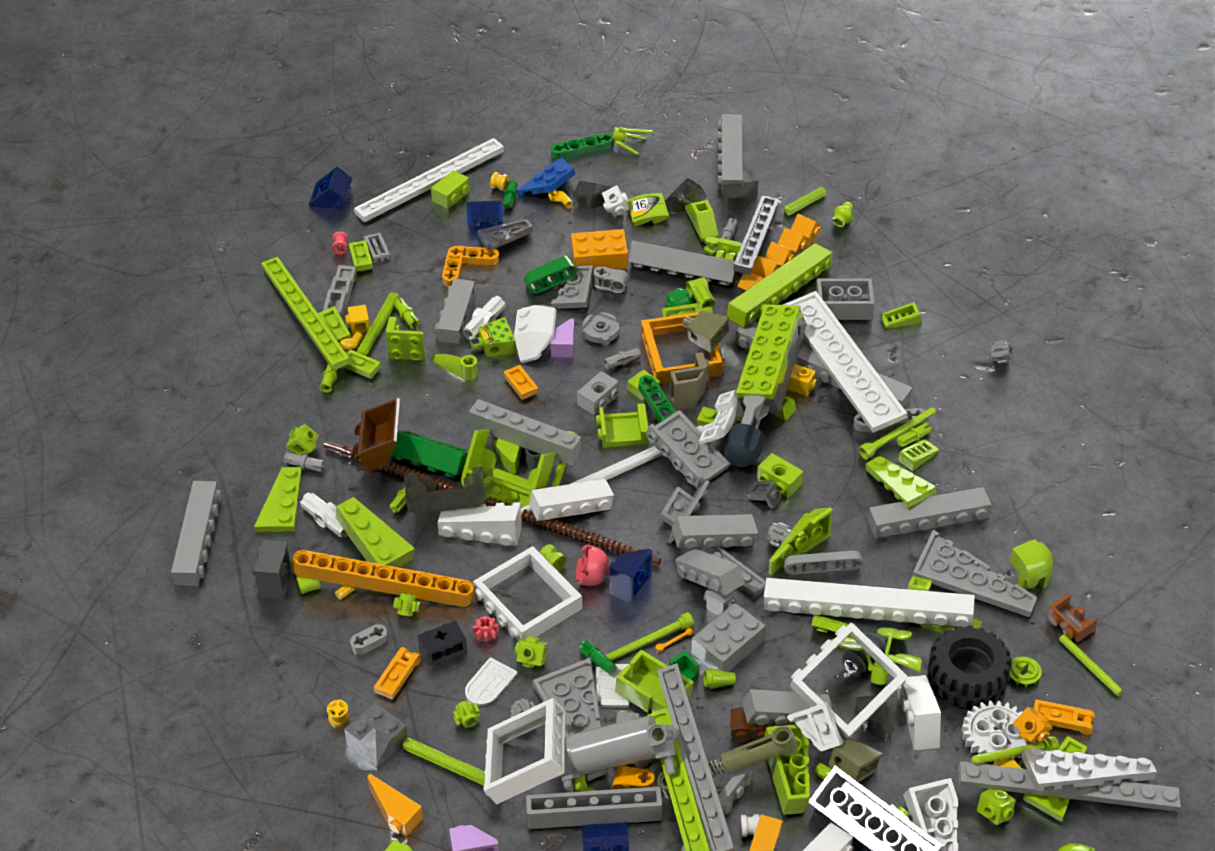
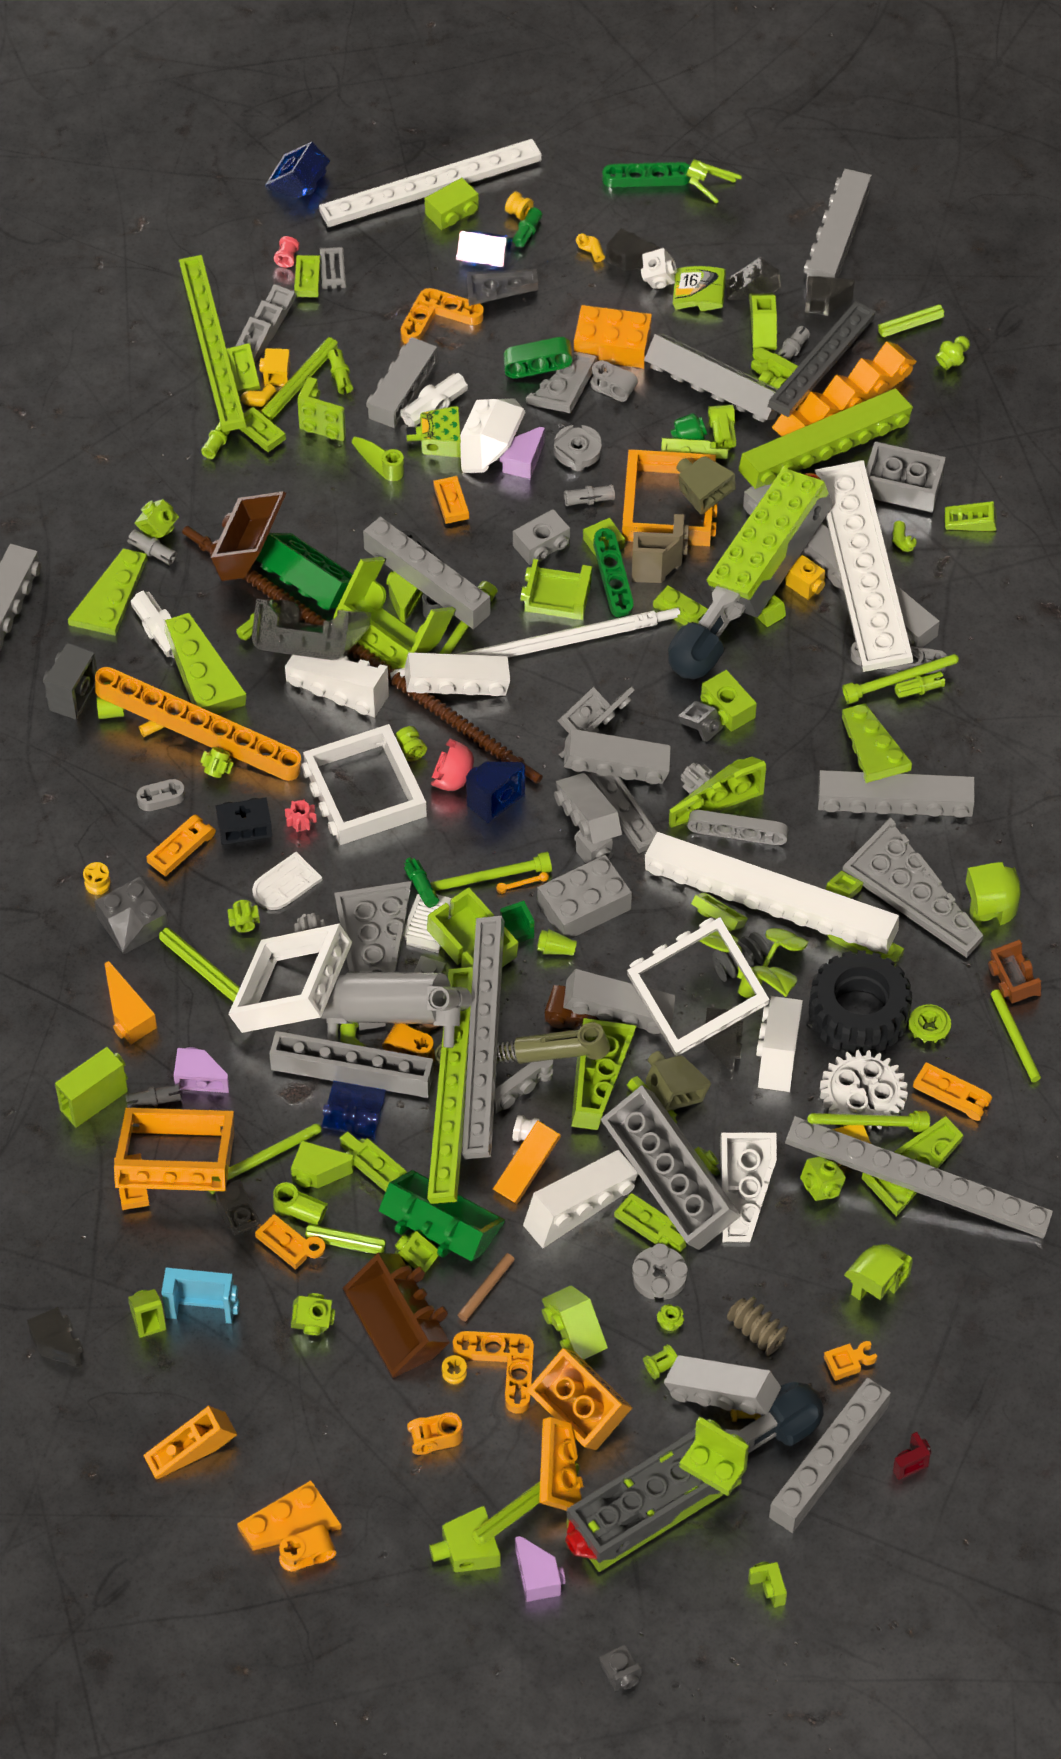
camera: 15 degrees right, 10 degrees up
lime brick [515,636,549,668] -> none
blue wing [517,157,575,196] -> none
light grey bracket [647,410,730,489] -> none
white slope [699,390,738,444] -> none
white wing [787,702,843,751] -> none
lime slope [898,439,939,471] -> none
light orange brick [1013,707,1053,743] -> none
light grey wing [1021,748,1157,791] -> none
none -> lime arm [892,521,917,552]

